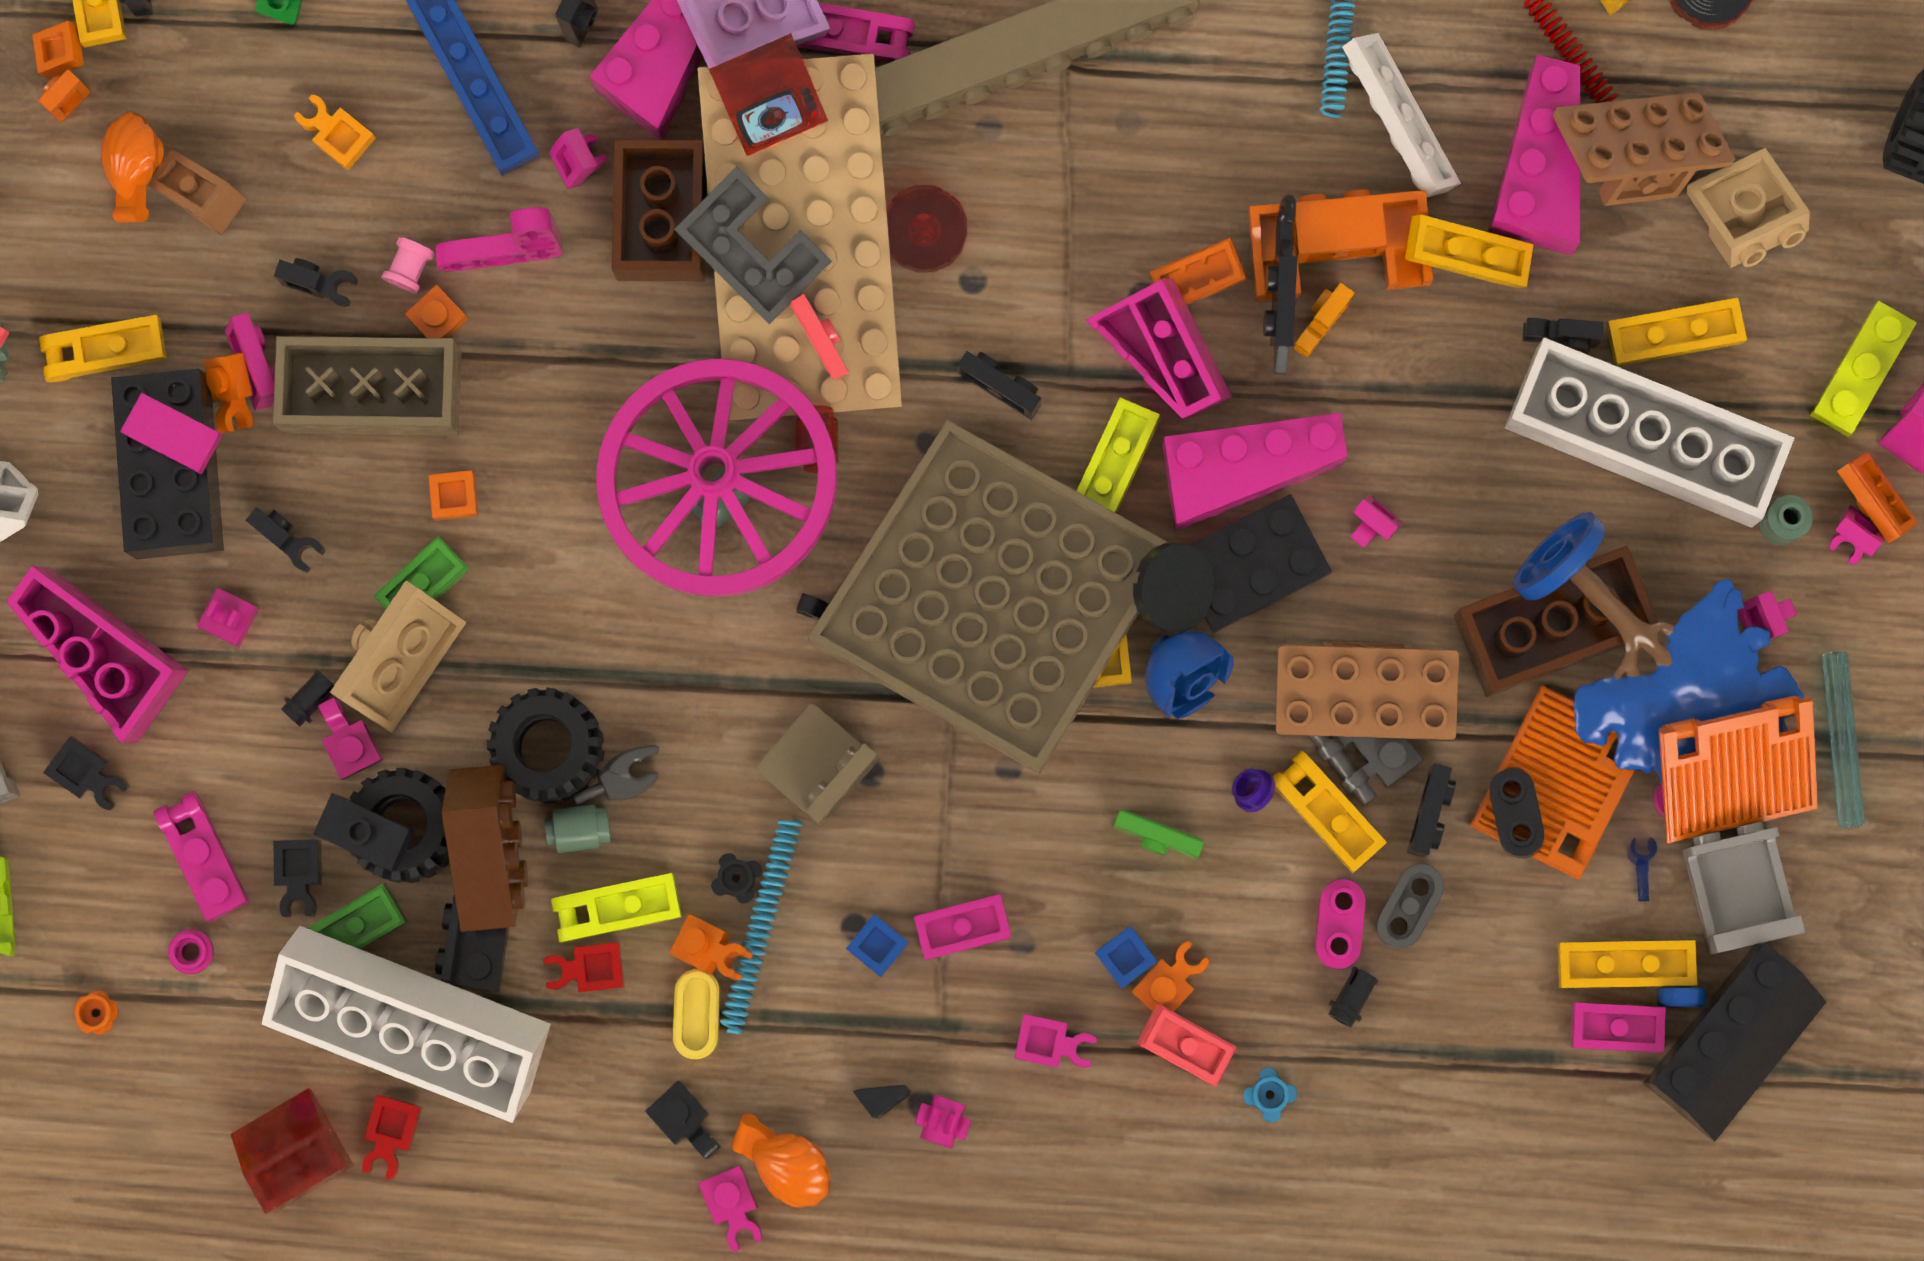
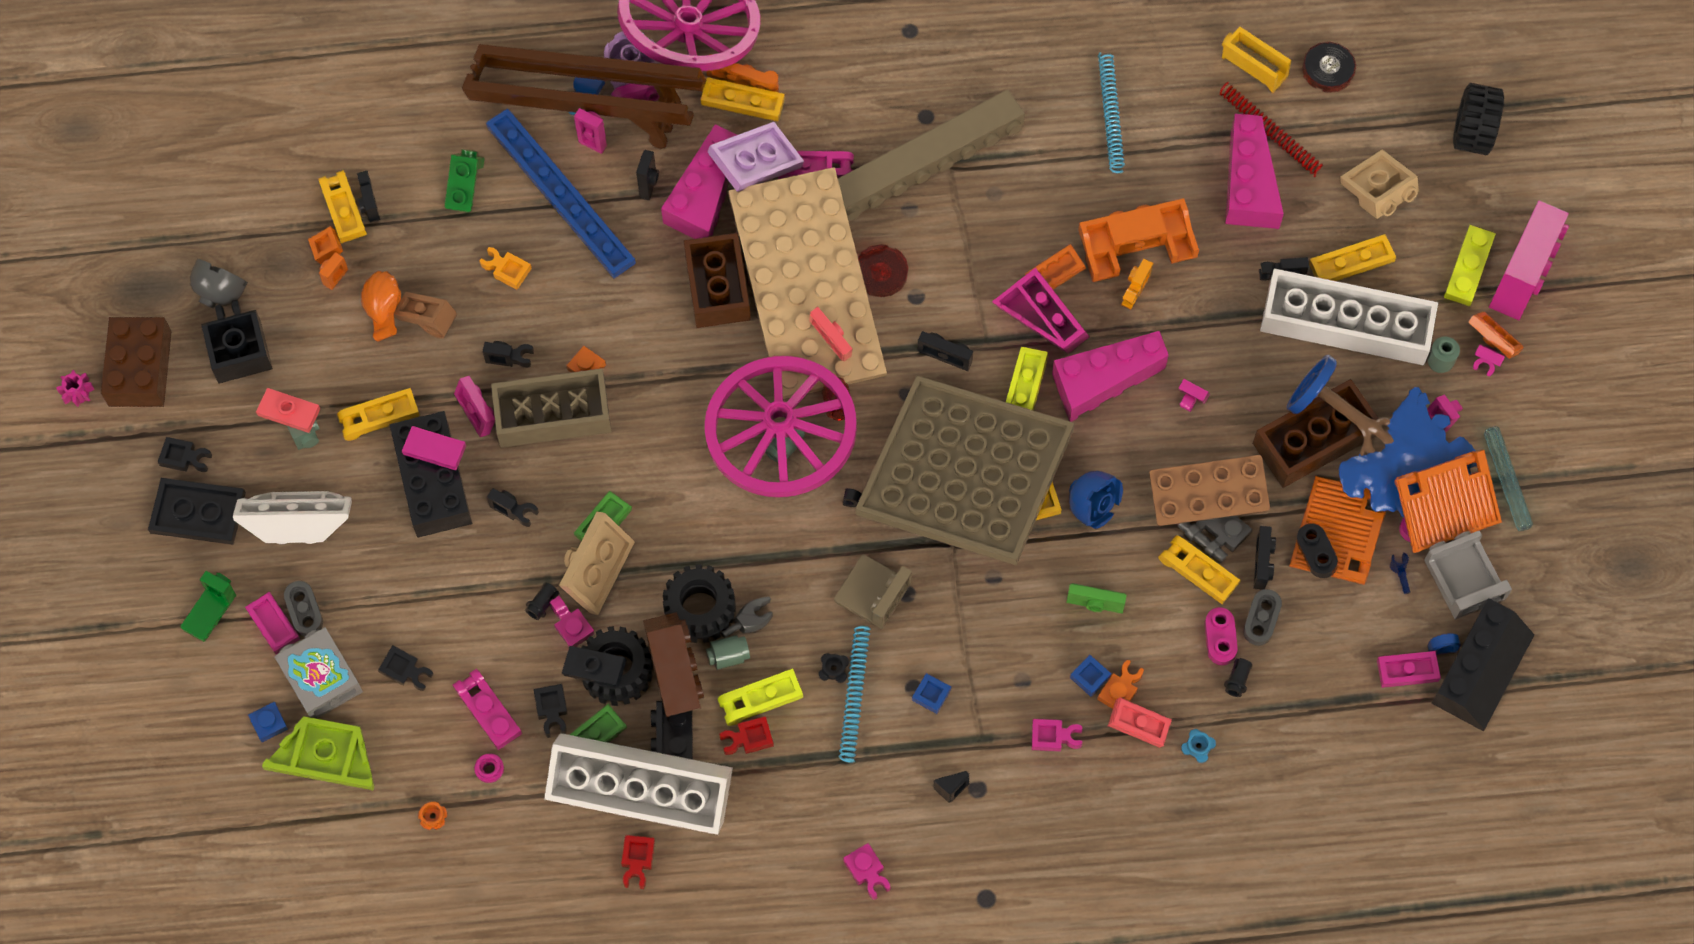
camera: 15 degrees left, 15 degrees down
dark pink wedge [6,566,189,743] -> none
dark pink tile [196,588,259,648] -> none
orange plate [203,352,253,433] -> none
clear red slope [230,1088,354,1214] -> none
bright pink bush [381,237,435,294] -> none
orange plate [429,470,479,521] -> none
dark pink beam [435,207,563,272] -> none
dark pink tile [549,128,607,189] -> none
black plate [645,1081,721,1159] -> none
orange plate [669,914,753,981] -> none
light yellow tile [673,969,721,1060] -> none
dark grey plate [674,166,832,324] -> none
clear red slope [709,33,829,157] -> none
orange animal [731,1113,830,1208] -> none
dark pink plate [913,894,1012,961] -> none
dark pink gear [914,1094,972,1149] -> none
black tile [1133,543,1215,632] -> none
black plate [1190,494,1332,634] -> none
dark purple plate [1232,768,1275,812] -> none
black plate [1263,194,1297,375] -> none
white plate [1342,33,1461,198] -> none
yellow plate [1405,214,1534,289] -> none
medium nougat bracket [1553,92,1735,206] -> none
yellow plate [1557,940,1697,988] -> none

